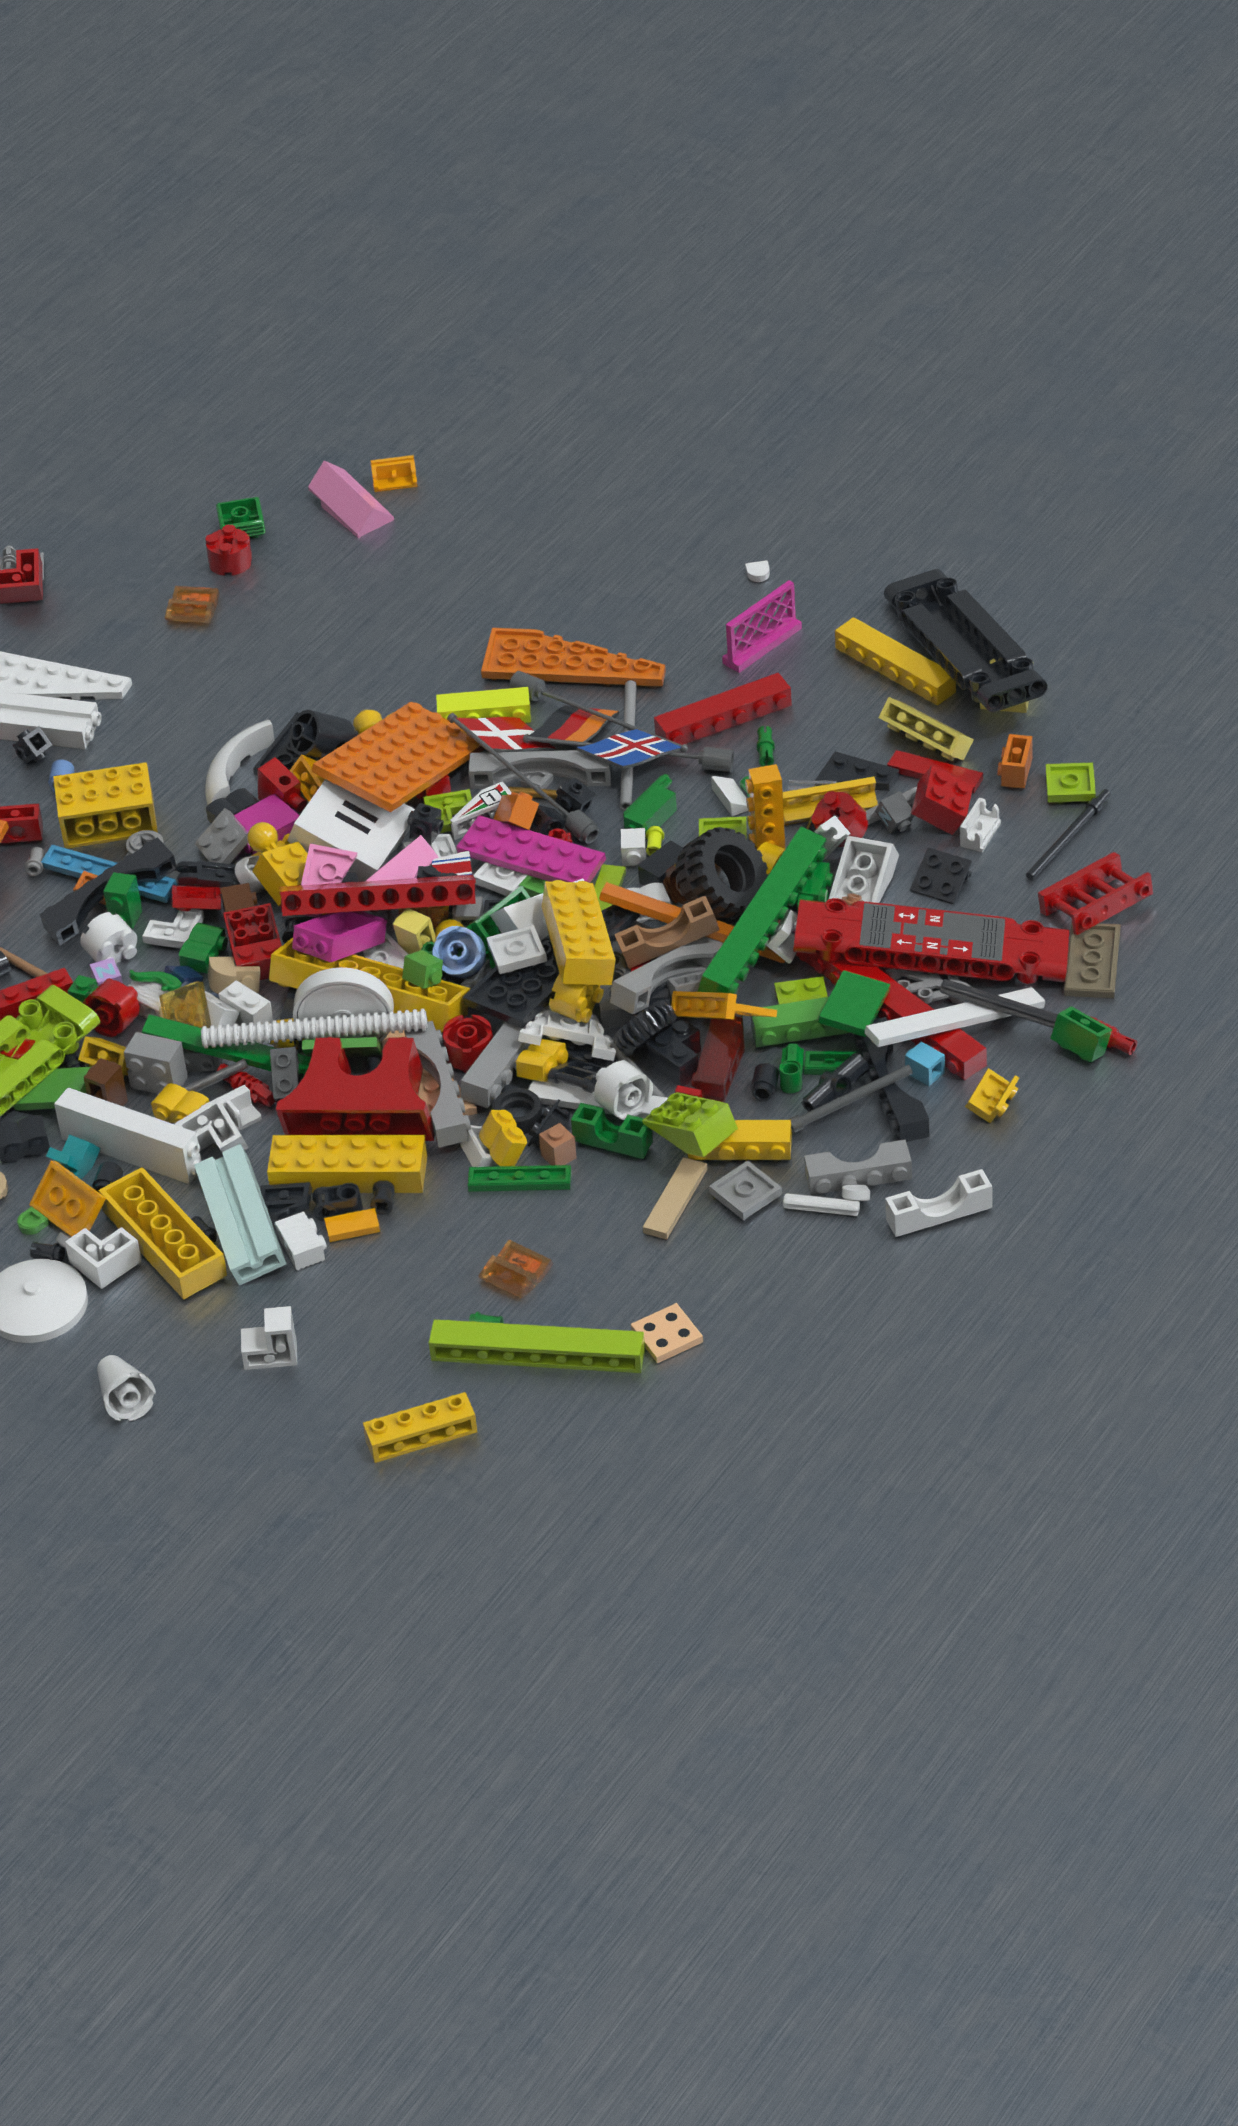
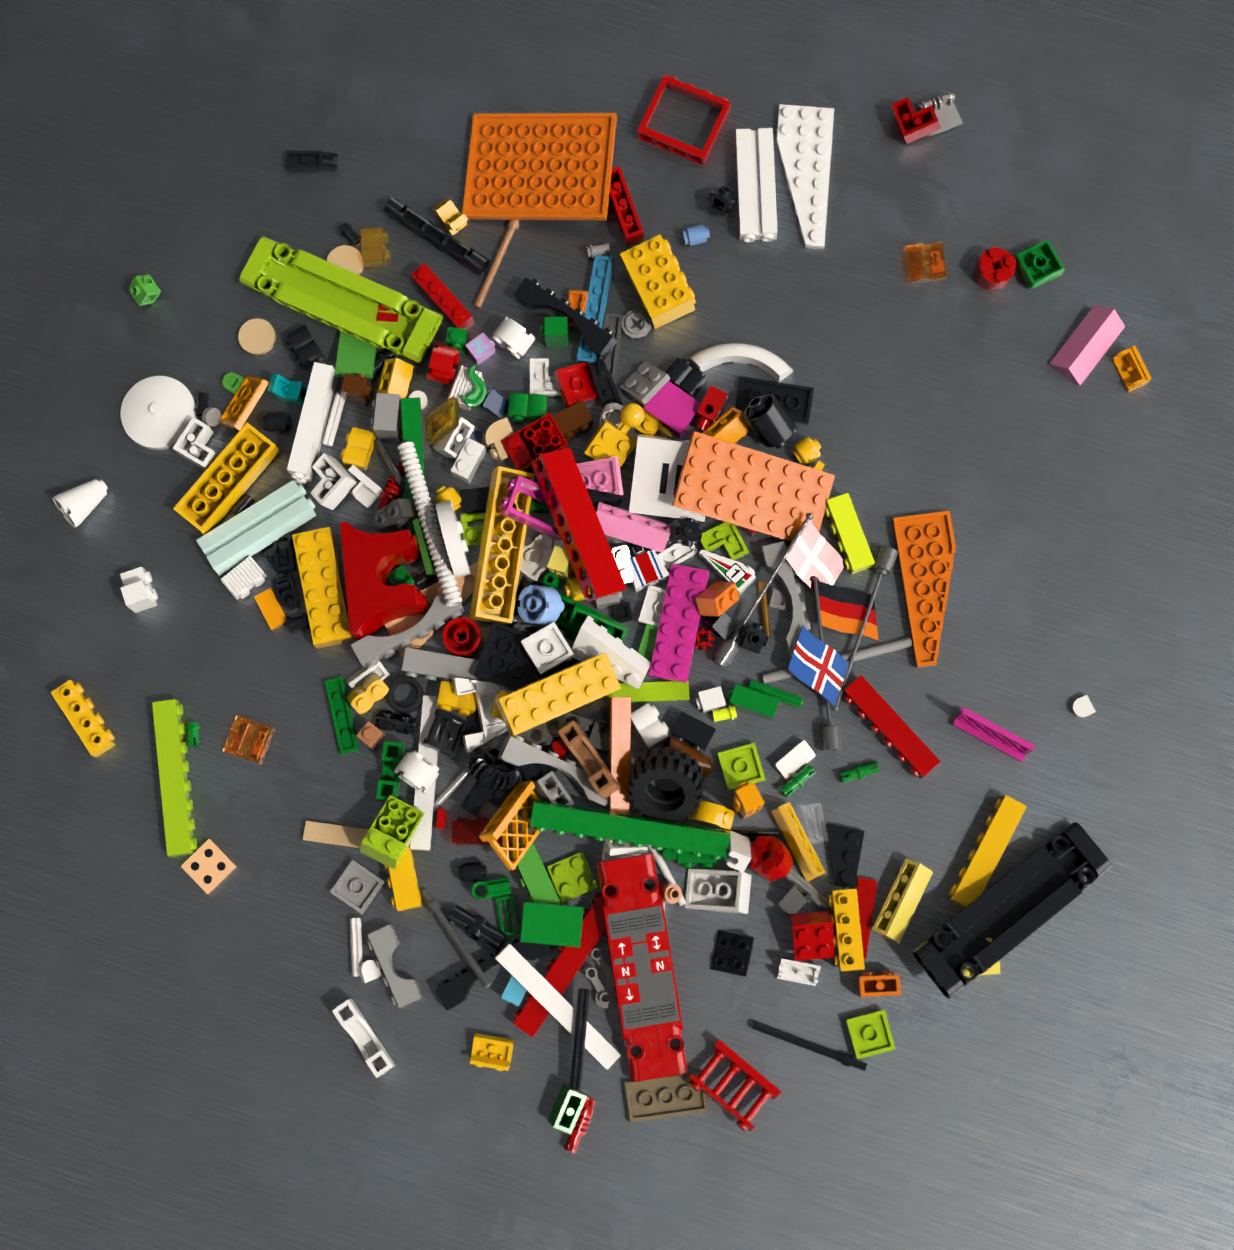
camera: 75 degrees right, 35 degrees up
bright green brick [402,950,443,989] -> none
none -> yellow brick [828,889,865,971]

